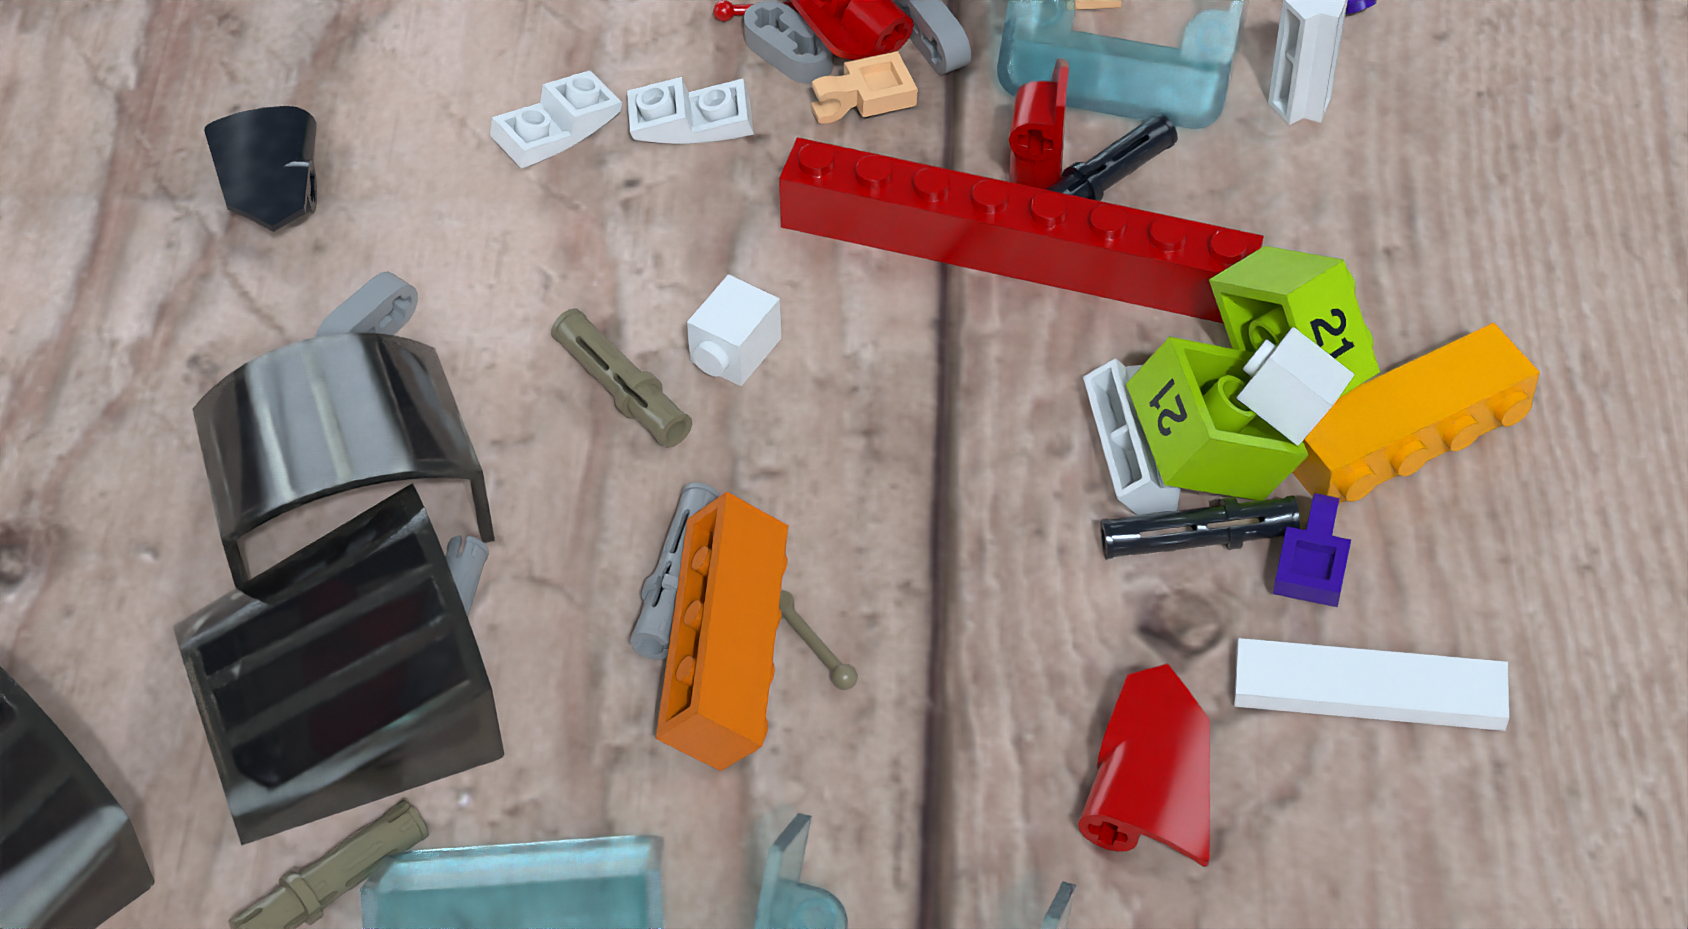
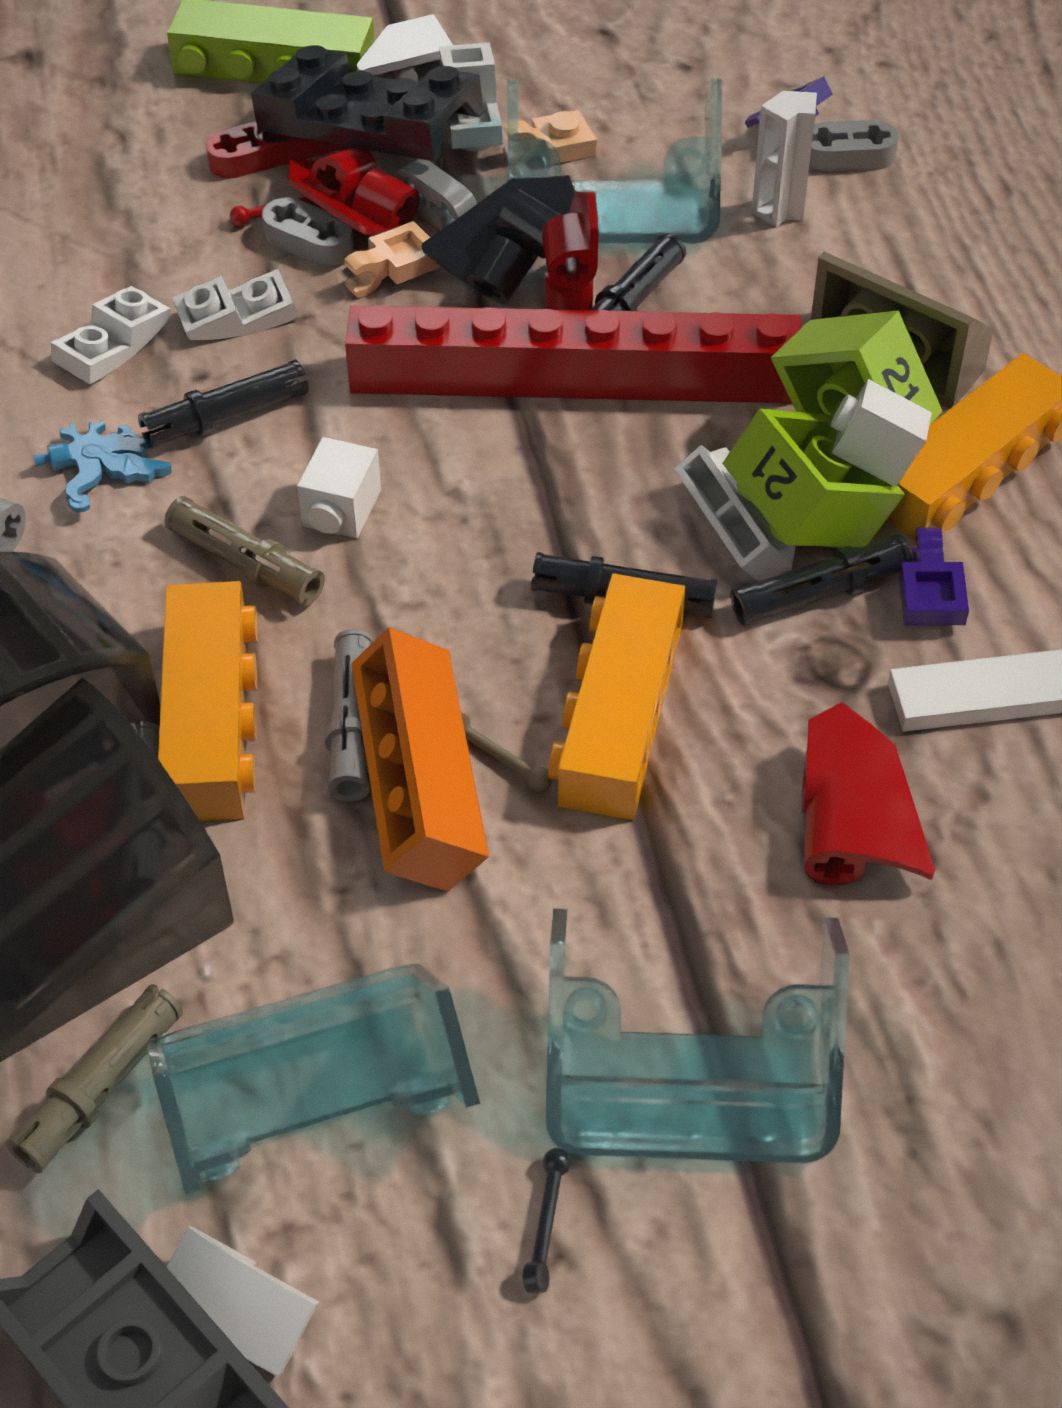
camera: 15 degrees left, 0 degrees up
none -> dark azure piece [33,421,172,513]
none -> black pin [138,359,309,449]
none -> light orange brick [157,581,258,824]
none -> black panel [421,175,575,304]
none -> black pin [531,552,717,618]
none -> light orange brick [548,573,685,821]
none -> light grey beam [809,120,898,172]
none -> dark tan slope [811,251,994,408]

